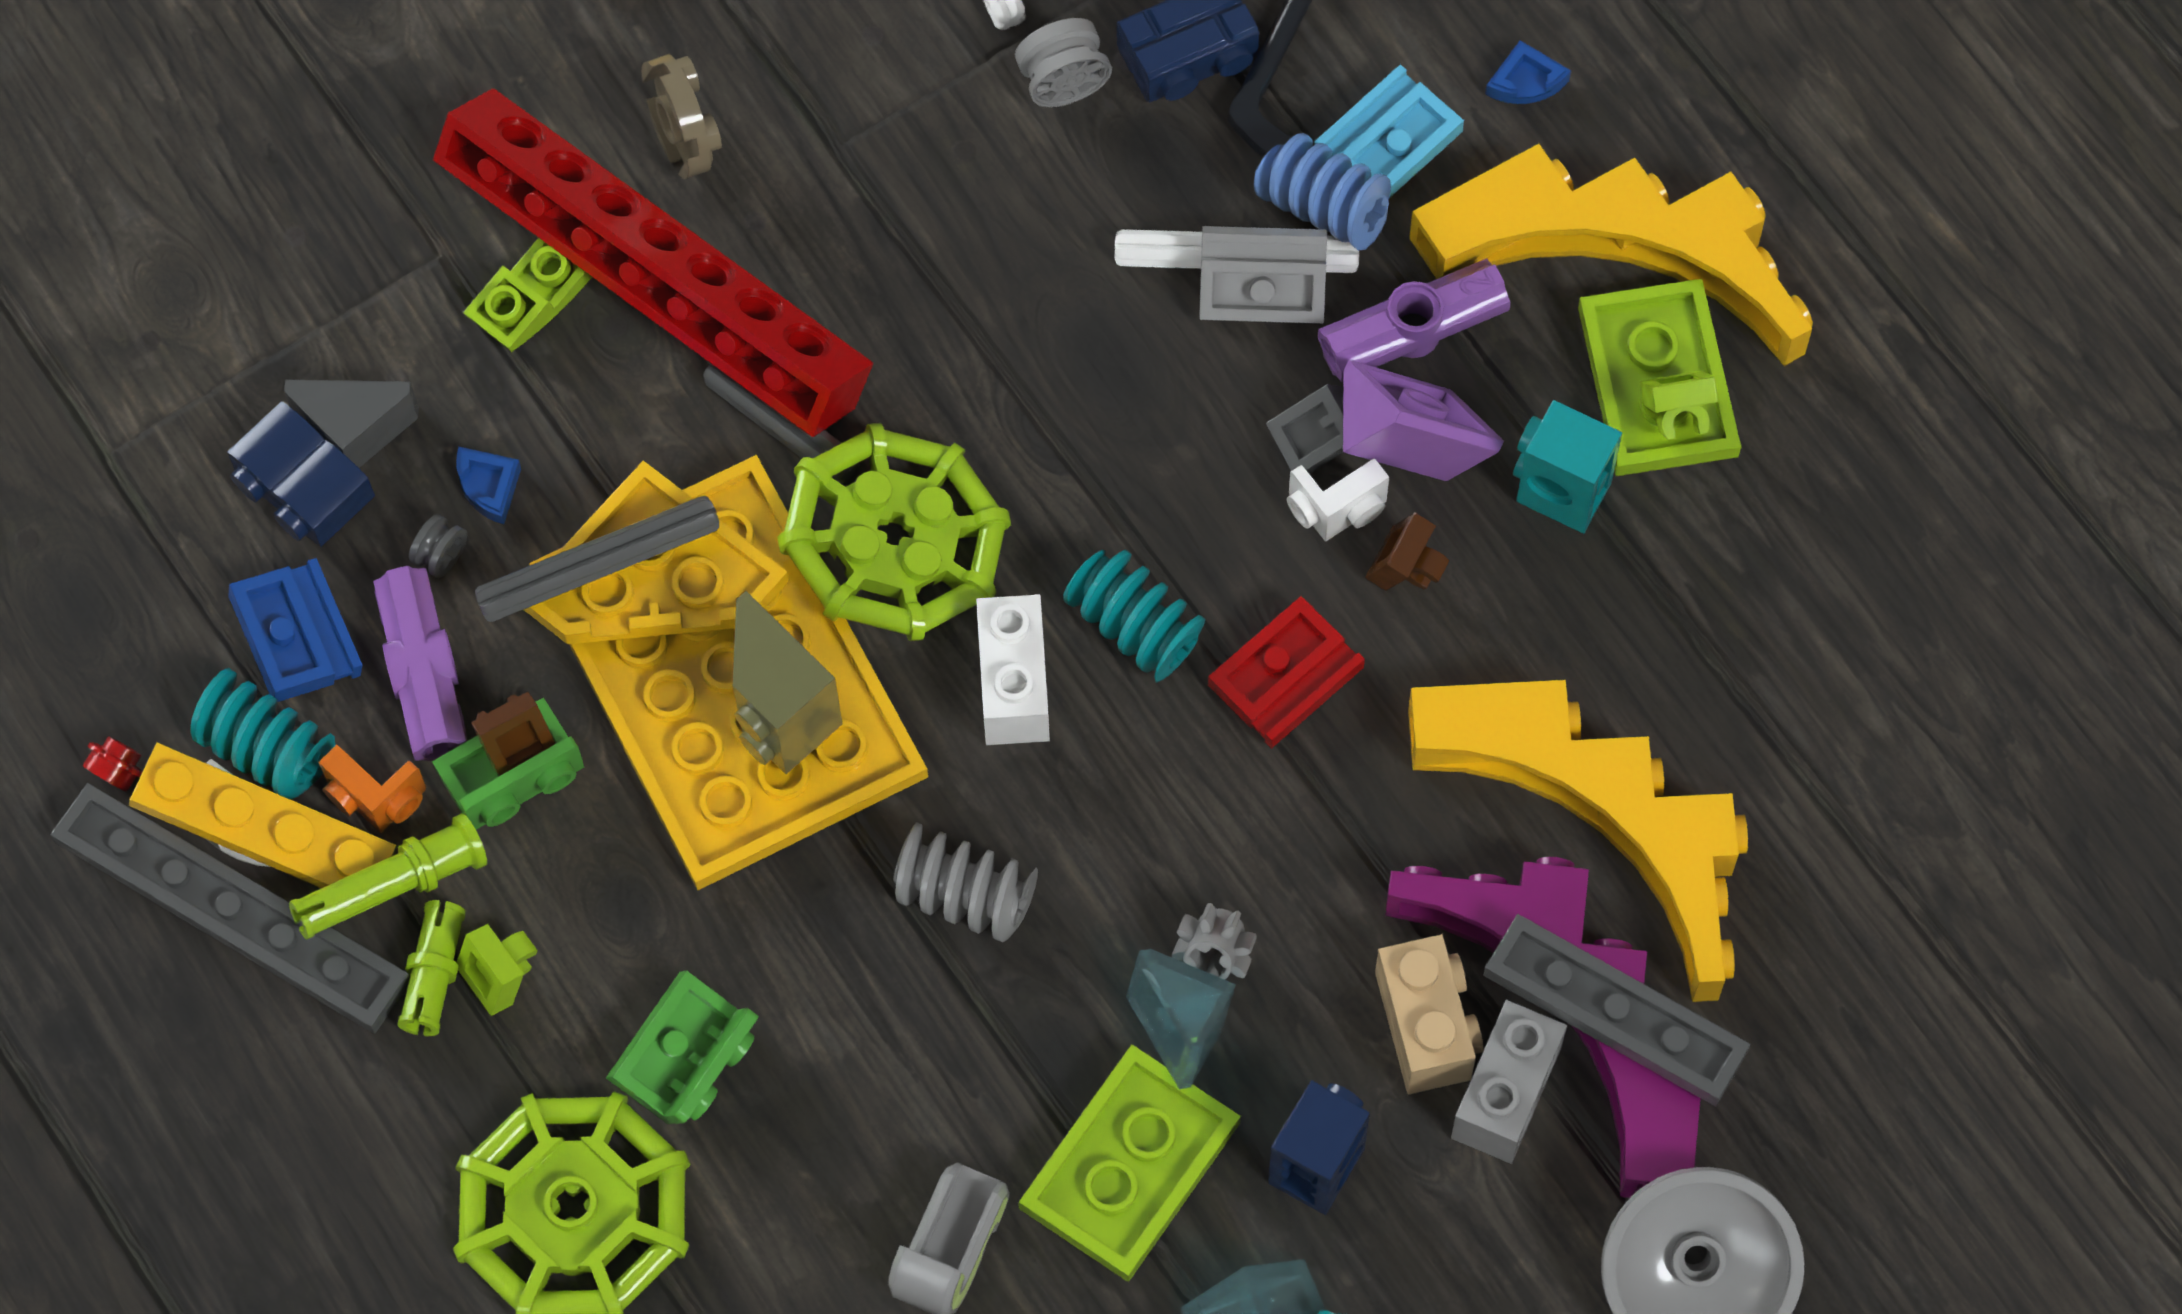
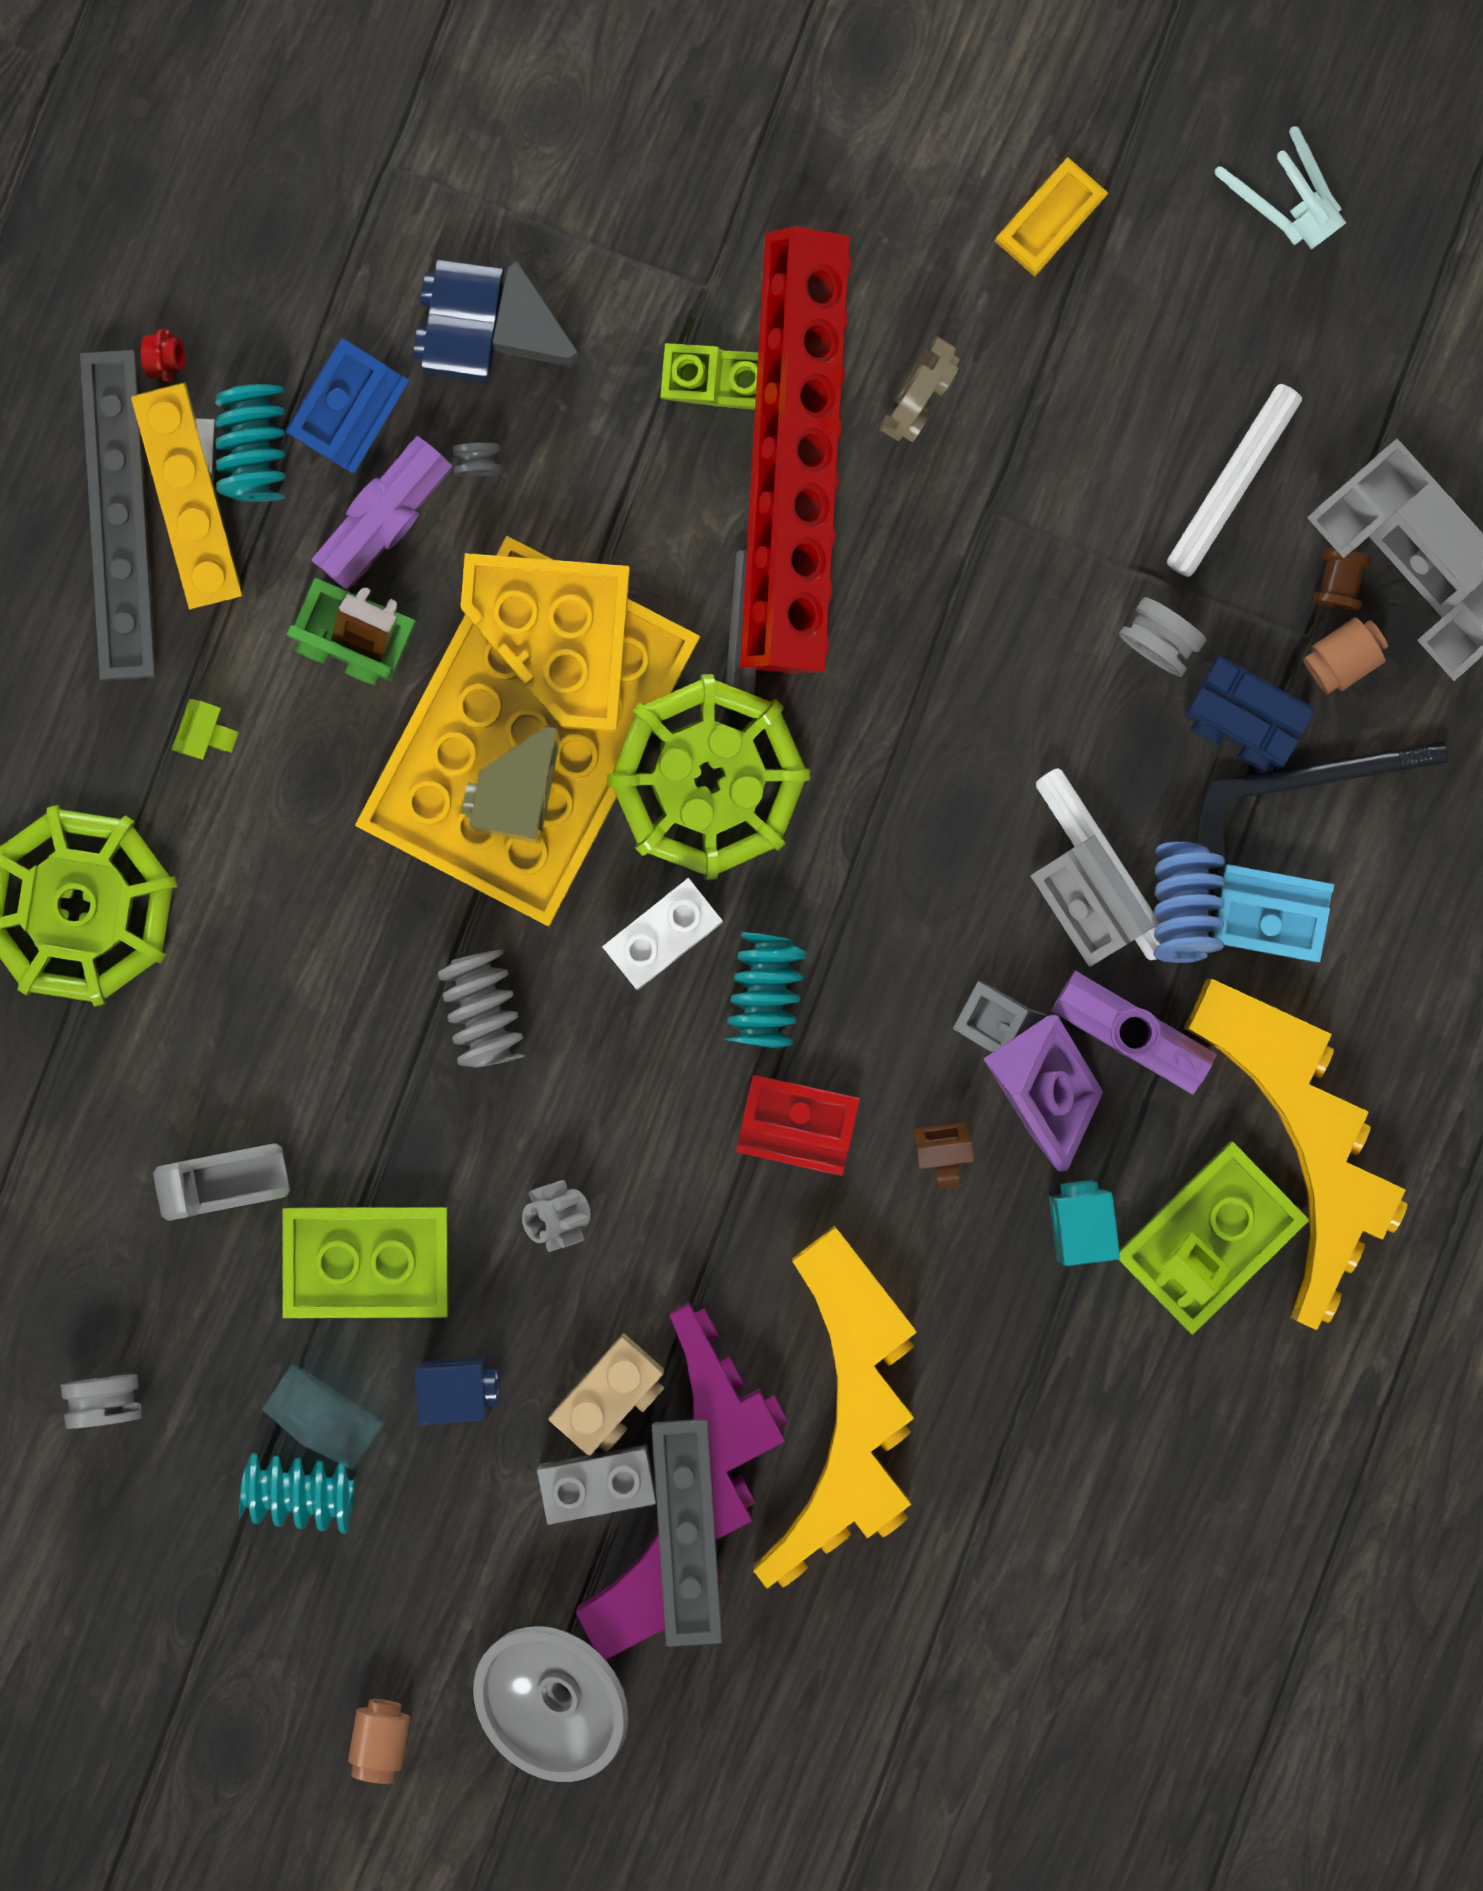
camera: 50 degrees right, 20 degrees up
lime pin [289,813,487,940] -> none
orange bracket [318,745,426,833] -> none
lime pin [398,900,466,1037] -> none
blue tile [456,447,521,524] -> none
dark grey axle [475,496,719,622] -> none
bright green bracket [606,971,759,1124] -> none
clear light blue slope [1126,949,1236,1089] -> none
white bracket [1287,458,1389,542] -> none
blue tile [1485,40,1571,104] -> none

